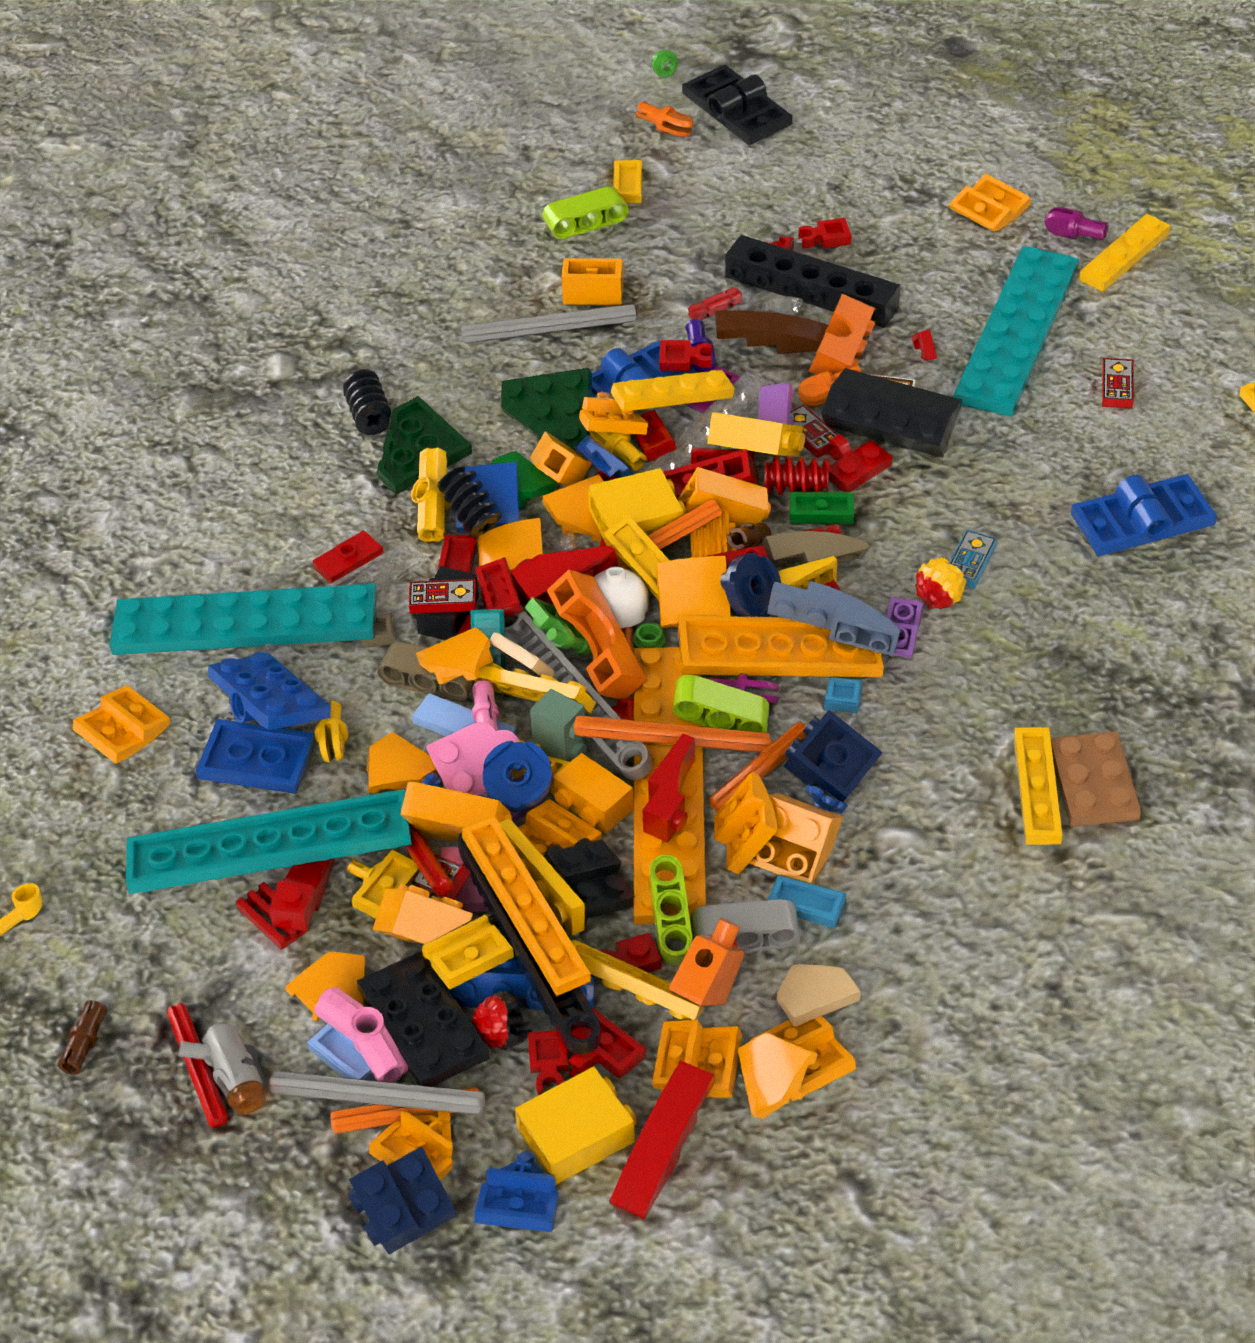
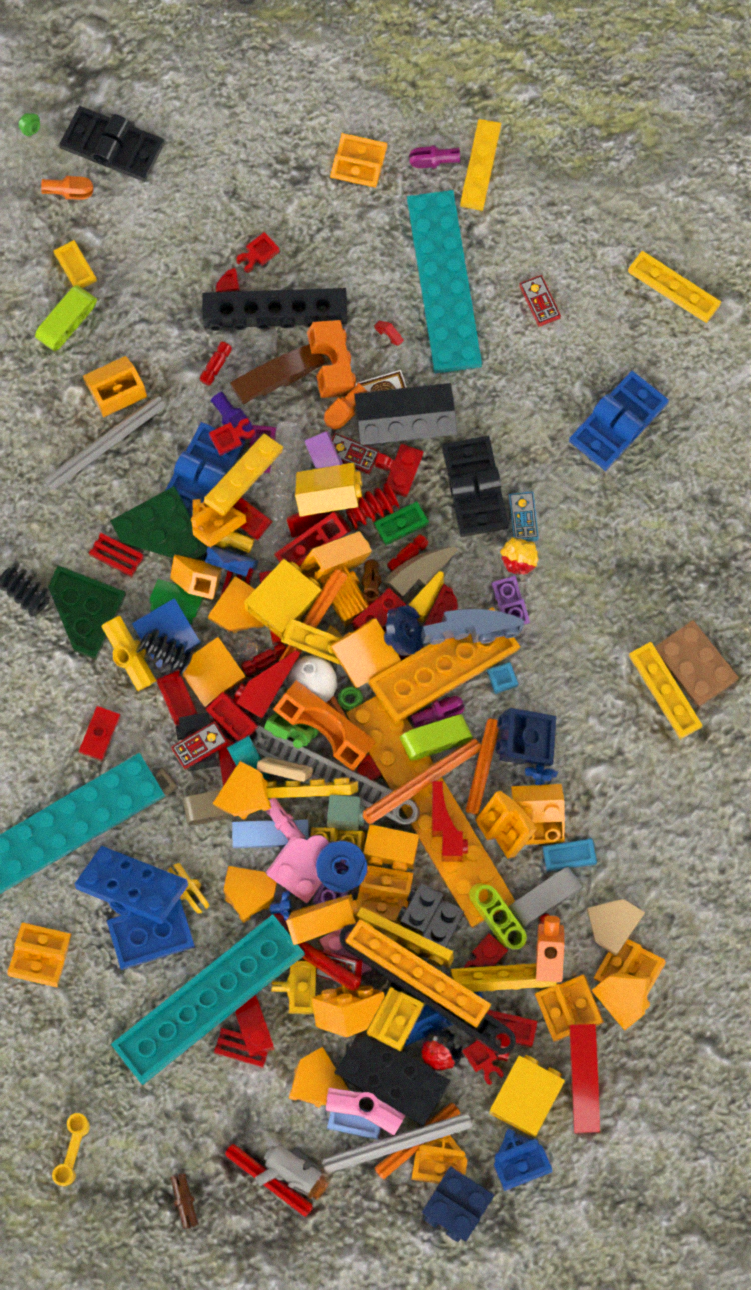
camera: 30 degrees left, 25 degrees up
none -> red tile [89,533,144,577]
none -> black plate [441,435,509,538]

